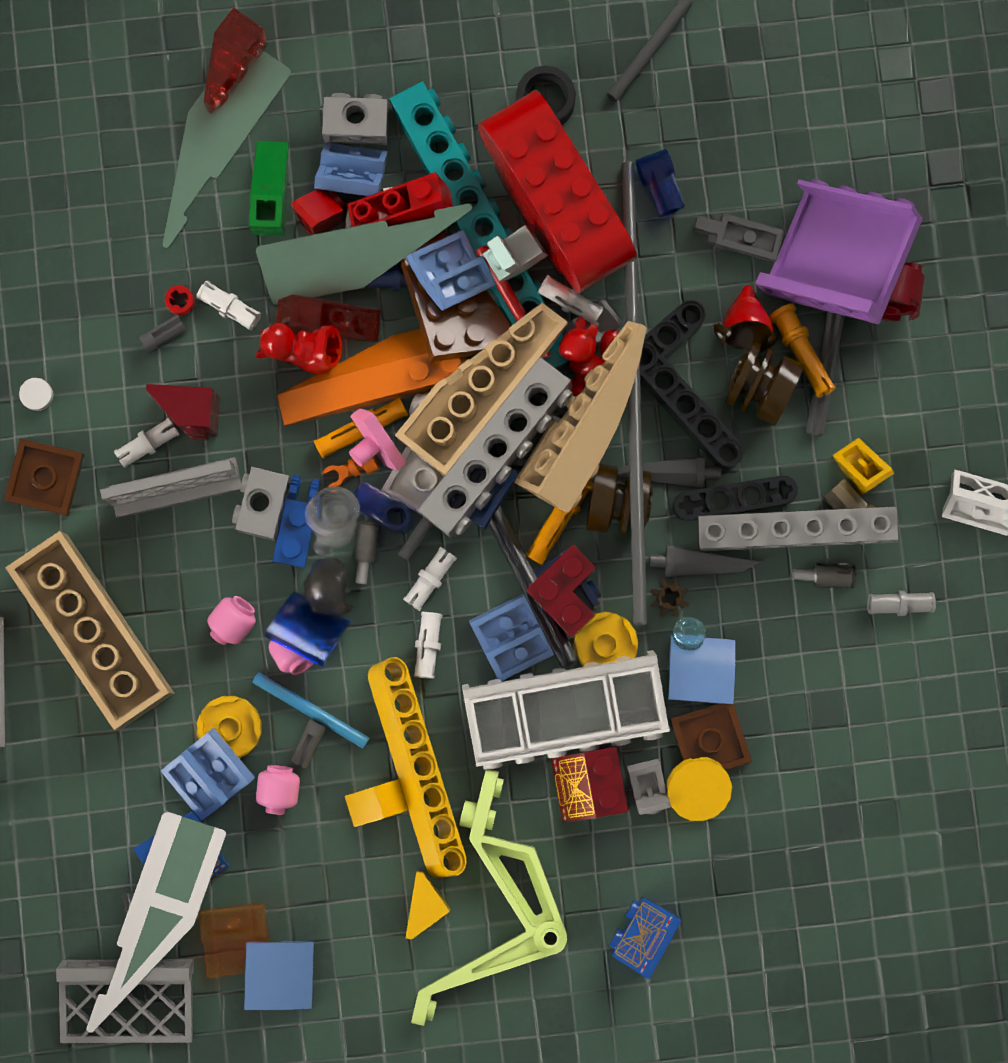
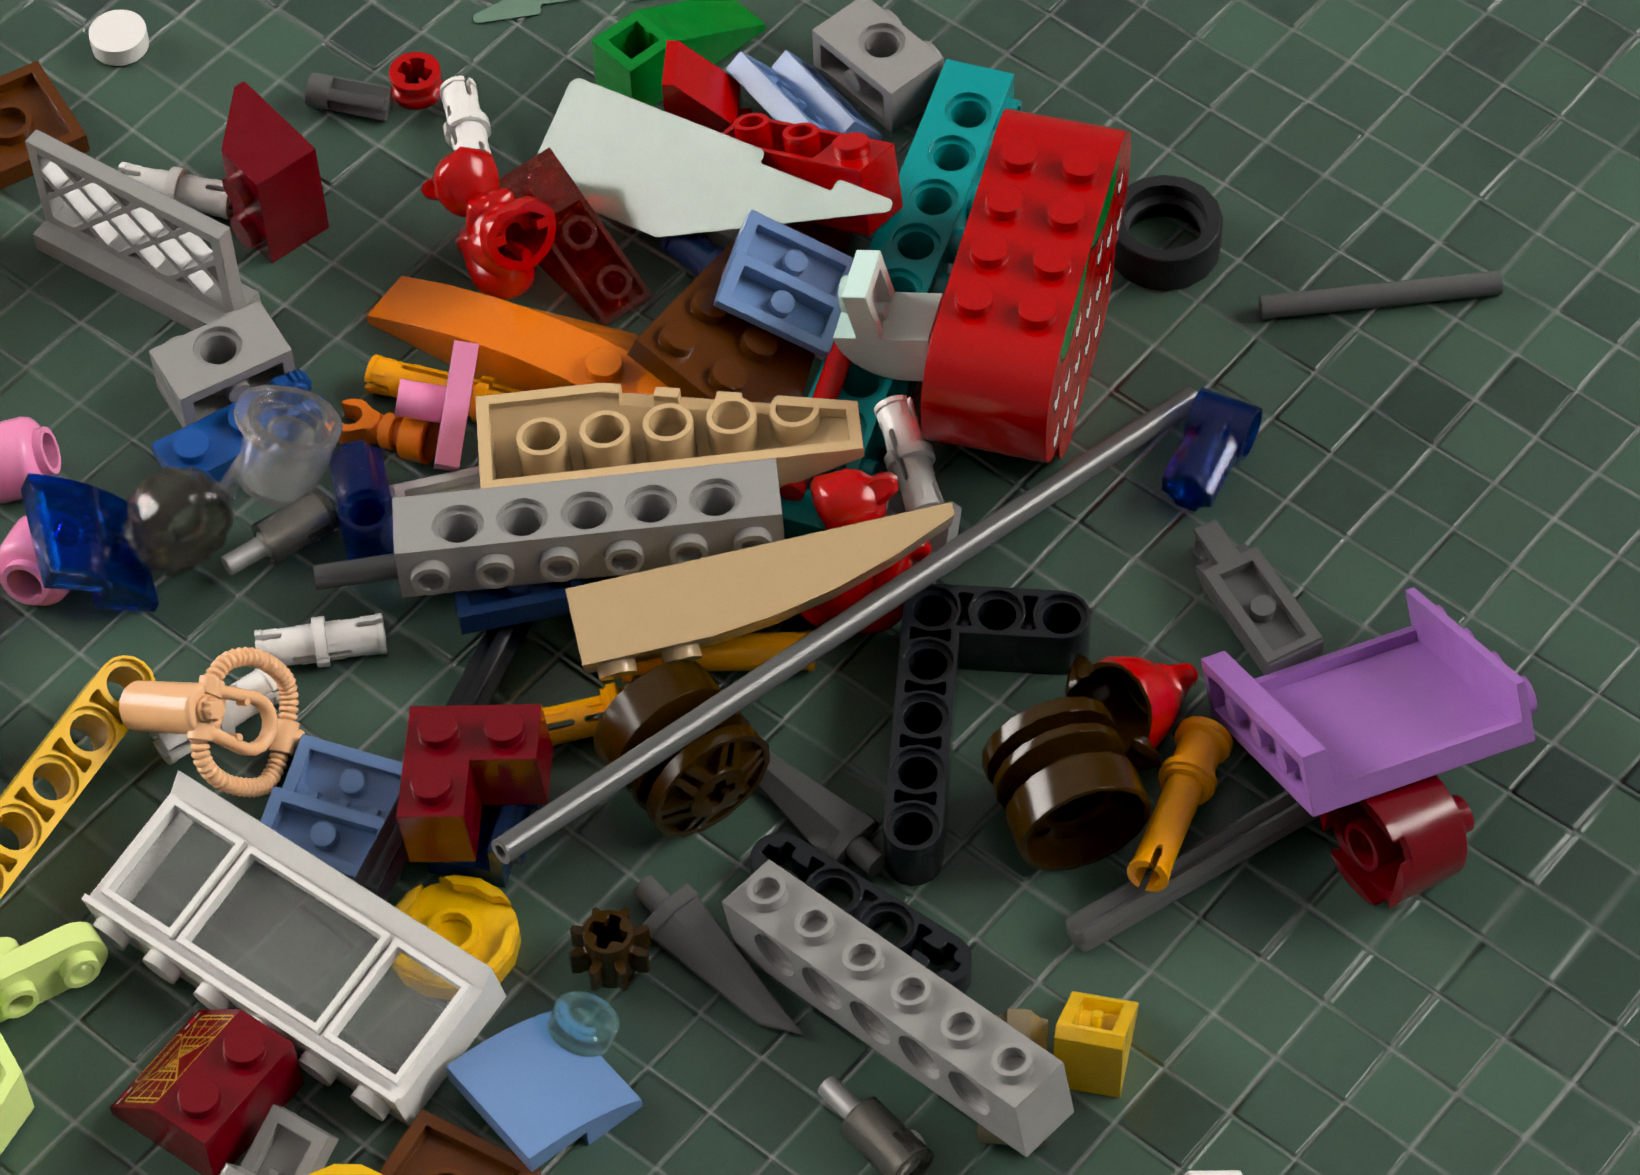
camera: 50 degrees right, 30 degrees down
none -> light nougat piece [119,646,305,798]

